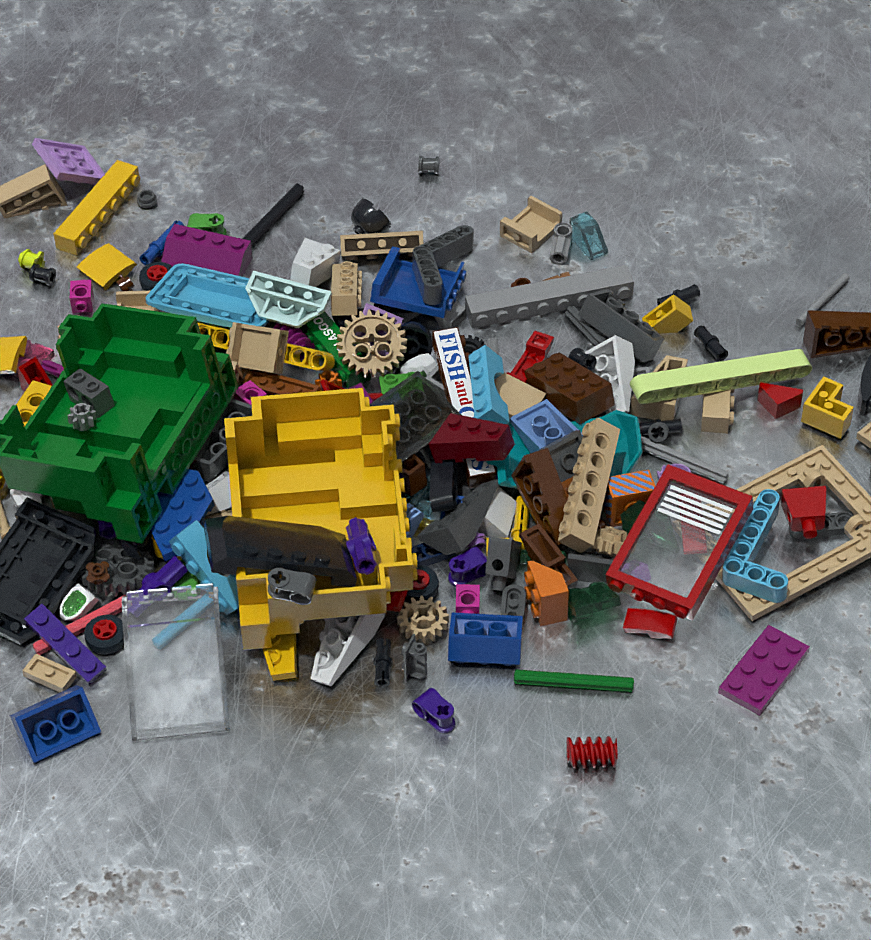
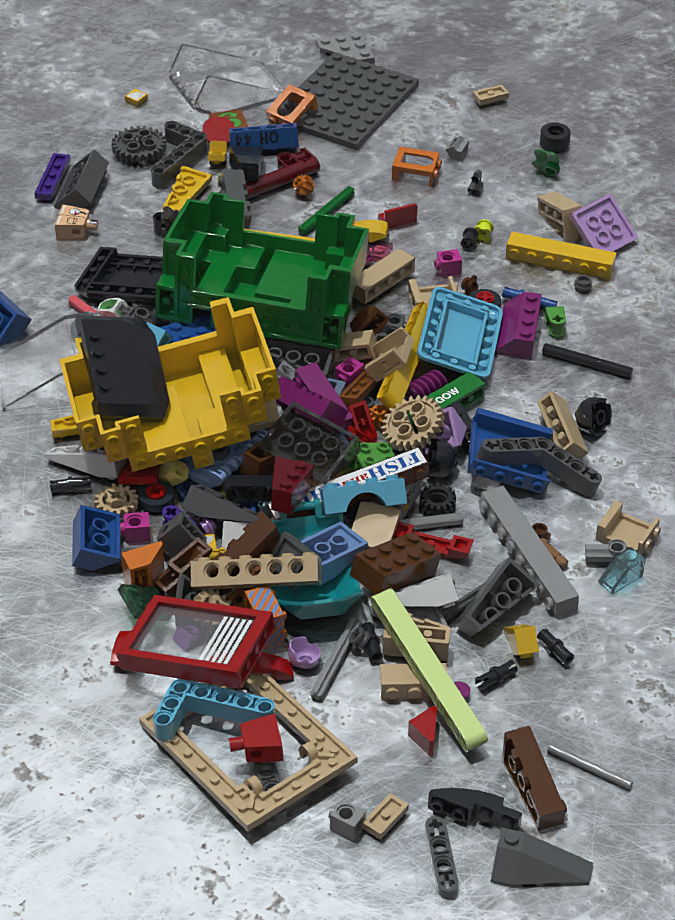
camera: 80 degrees right, 5 degrees down
tan plate [22,654,77,692] -> none
dark purple plate [24,604,107,686] -> none
dark grey brick [63,369,115,418] -> none
light grey gear [68,403,97,431] -> none
yellow slope [77,243,137,291] -> none
reddish brown plate [86,561,110,584] -> none
light aqua wedge [245,271,332,328] -> none
dark grey piece [268,568,317,605] -> none
white wedge [290,238,341,287] -> none
tan brick [331,261,362,316] -> none
dark purple piece [346,517,377,575] -> none
dark grey hinge [401,634,427,681] -> none
dark purple piece [411,688,456,734] -> none
green axle [514,669,634,692] -> none
black bush [568,348,597,371] -> none
magenta plate [718,624,810,716] -> none
yellow brick [801,376,854,439] -> none

